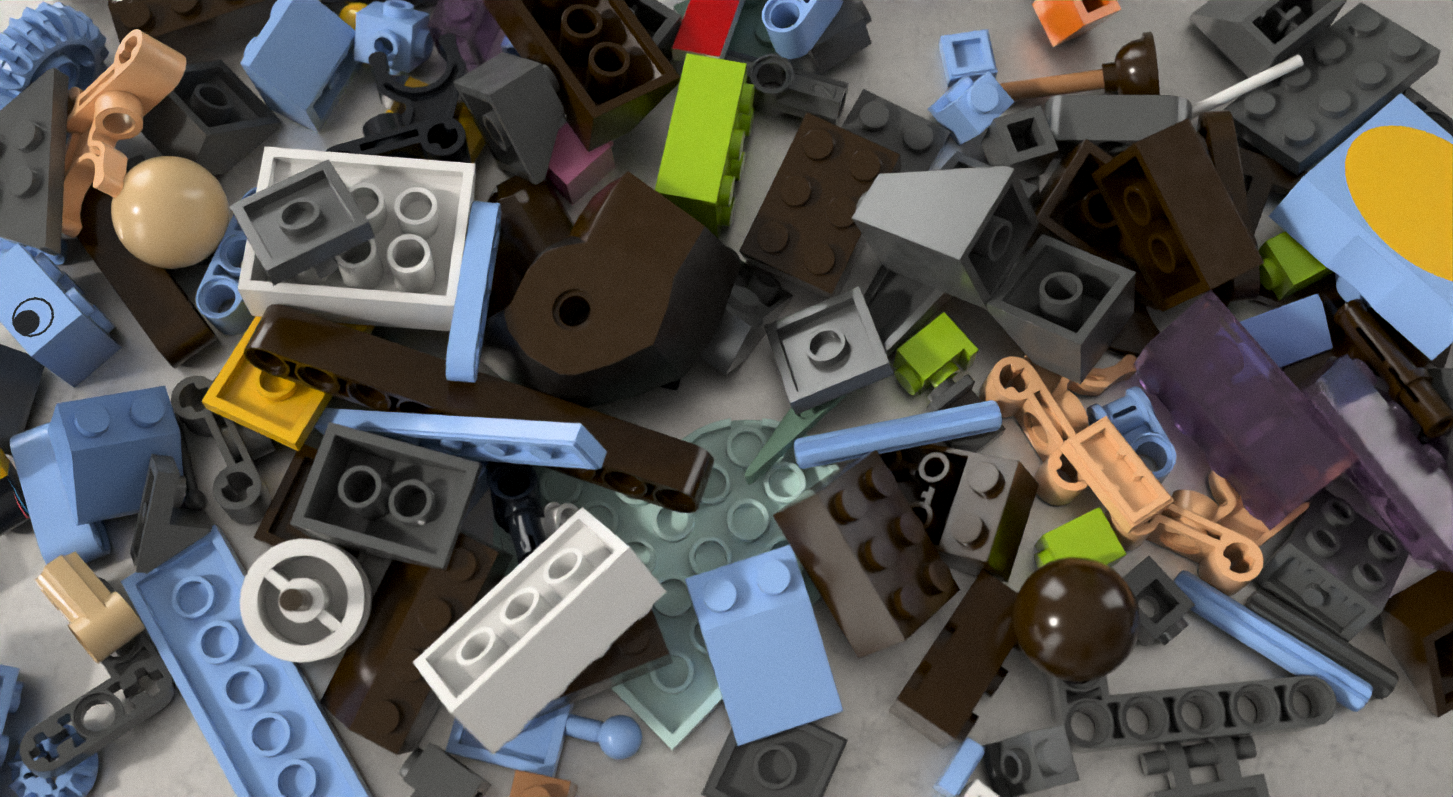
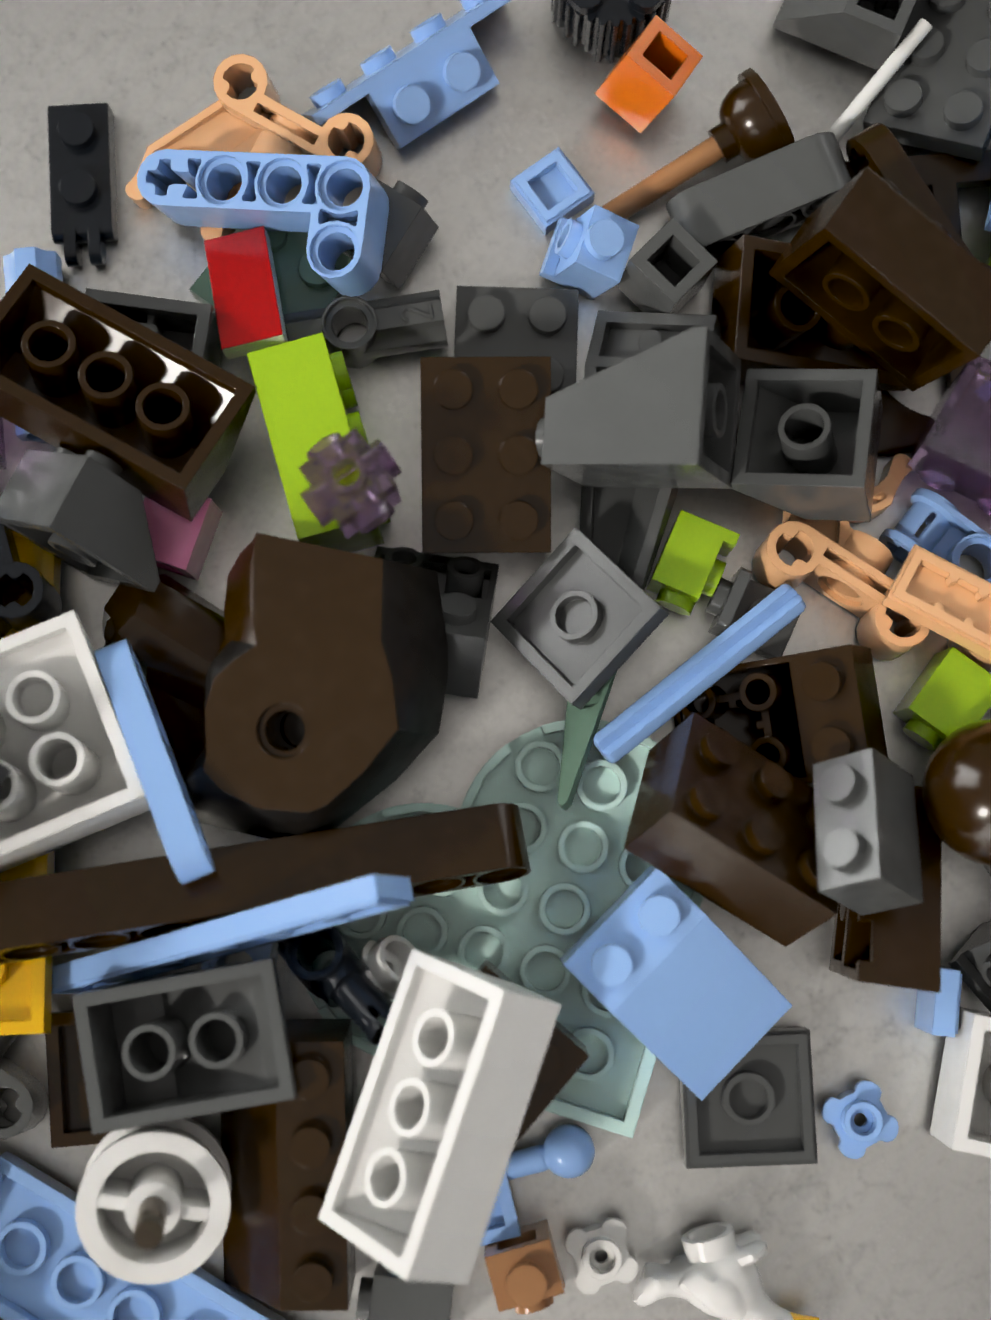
camera: 30 degrees left, 10 degrees up
none -> brick [299,428,402,539]
none -> dark grey brick [813,748,923,916]

